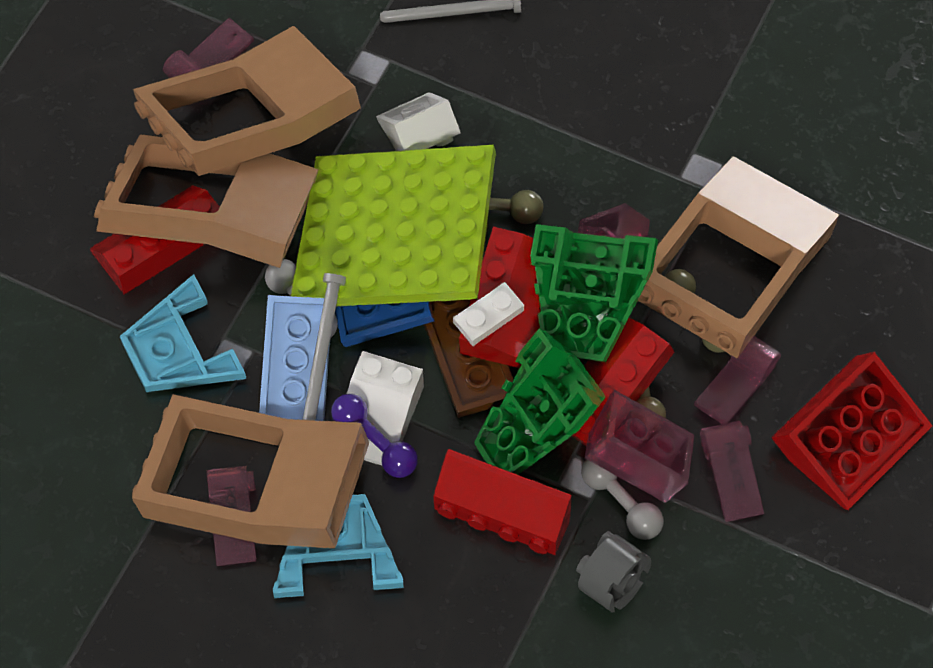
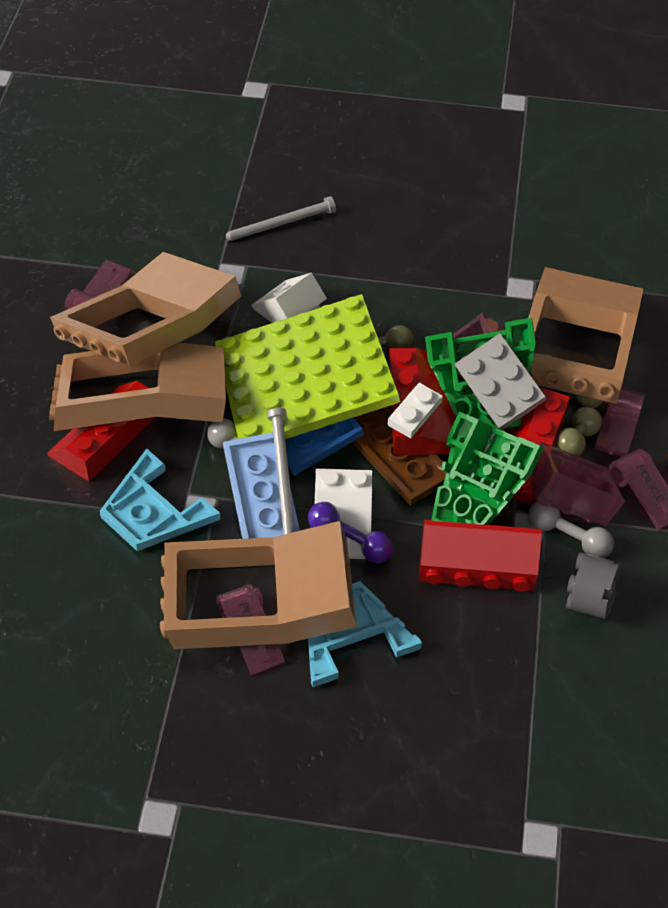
camera: 20 degrees left, 10 degrees down
none -> light grey plate [455,334,547,430]
none -> olive piece [554,407,602,459]

